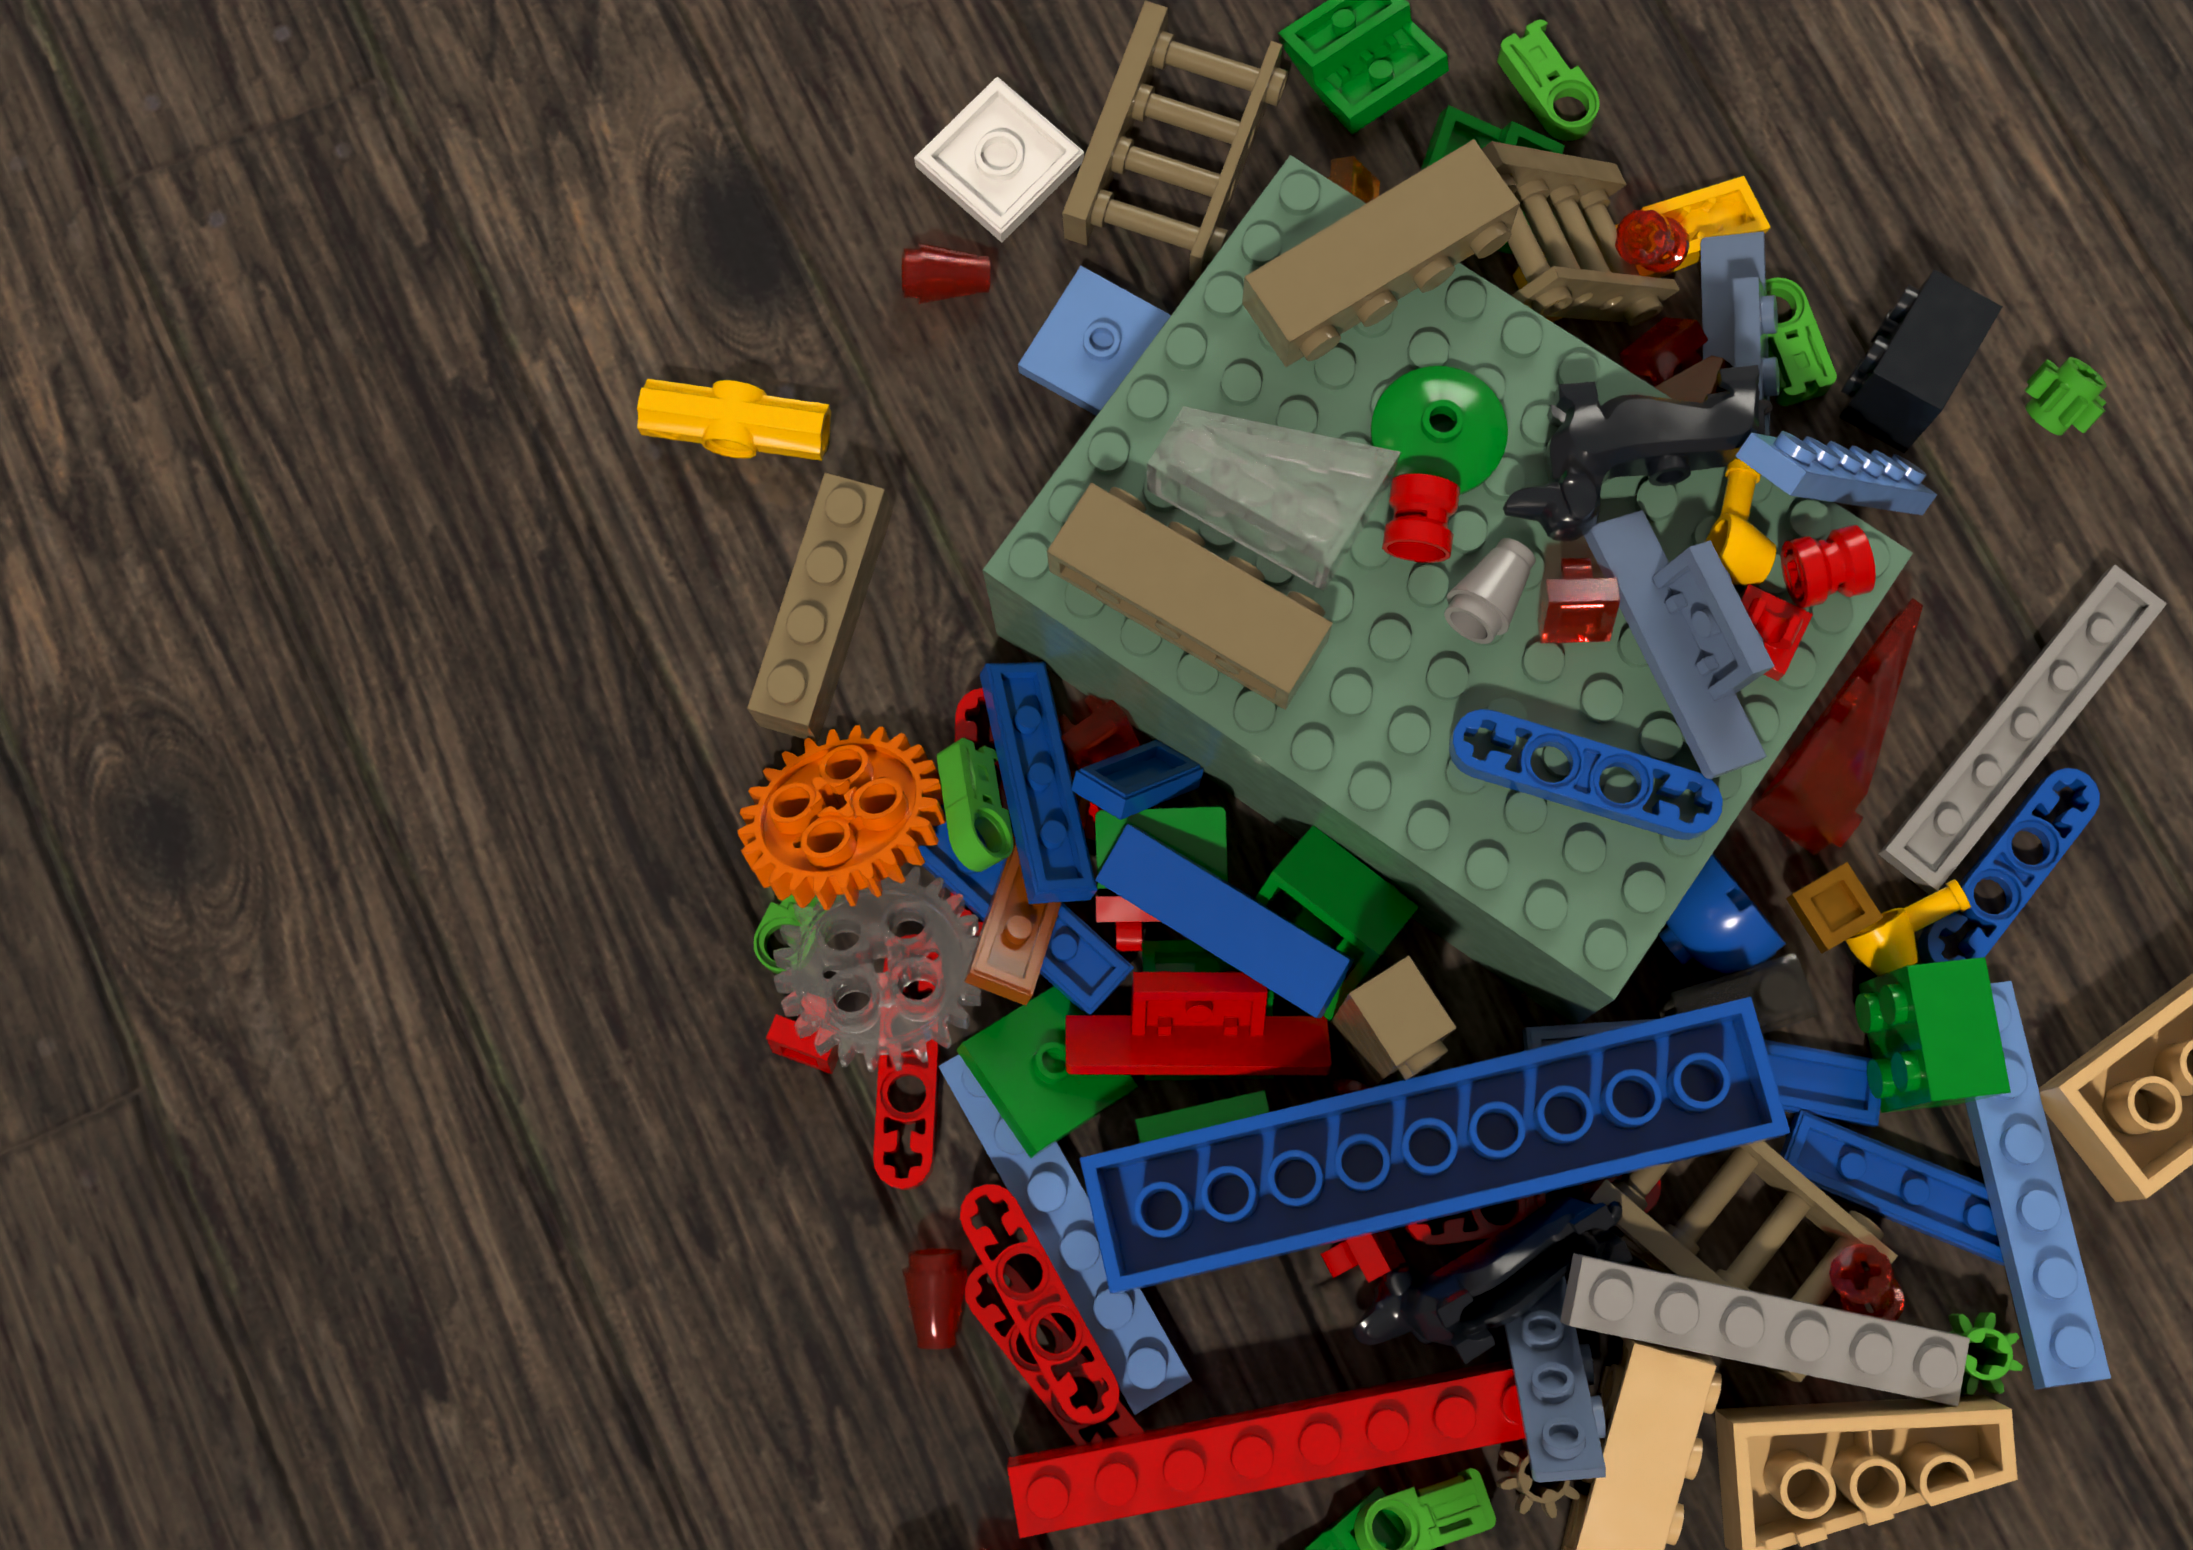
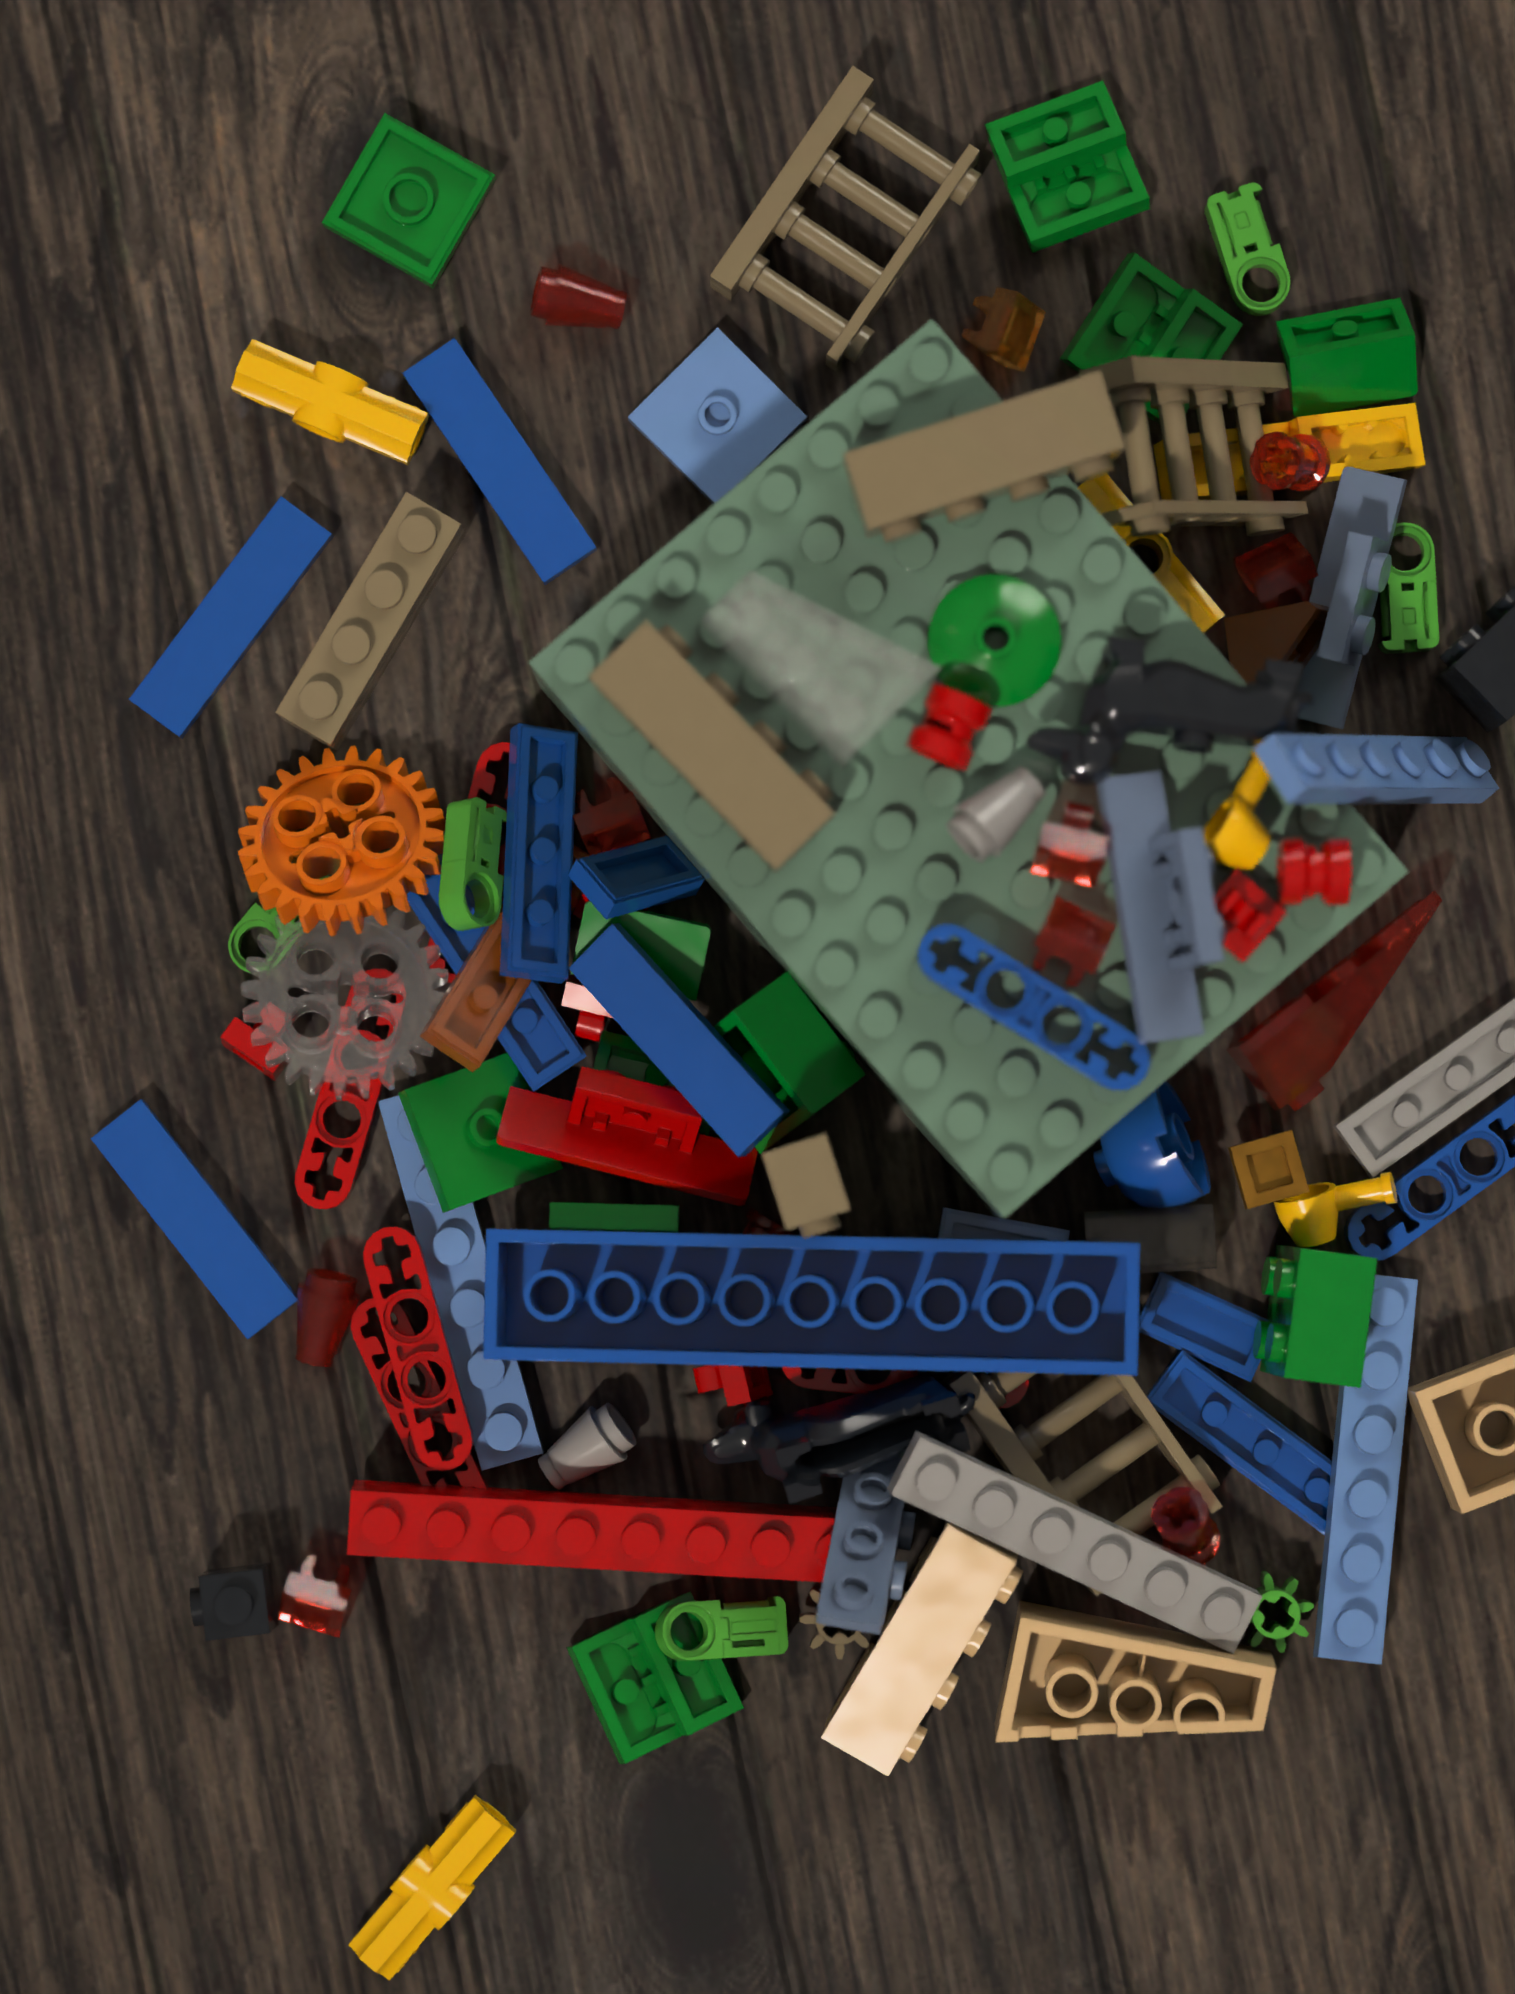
camera: 10 degrees right, 10 degrees up
white tile [914,77,1084,242] -> none
none -> blue tile [90,1099,300,1340]
none -> blue tile [129,496,334,739]
none -> green plate [322,113,496,289]
none -> blue tile [402,338,597,585]
none -> light grey cone [538,1403,637,1490]
none -> clear red tile [1034,896,1116,987]
none -> green panel [1276,297,1418,417]

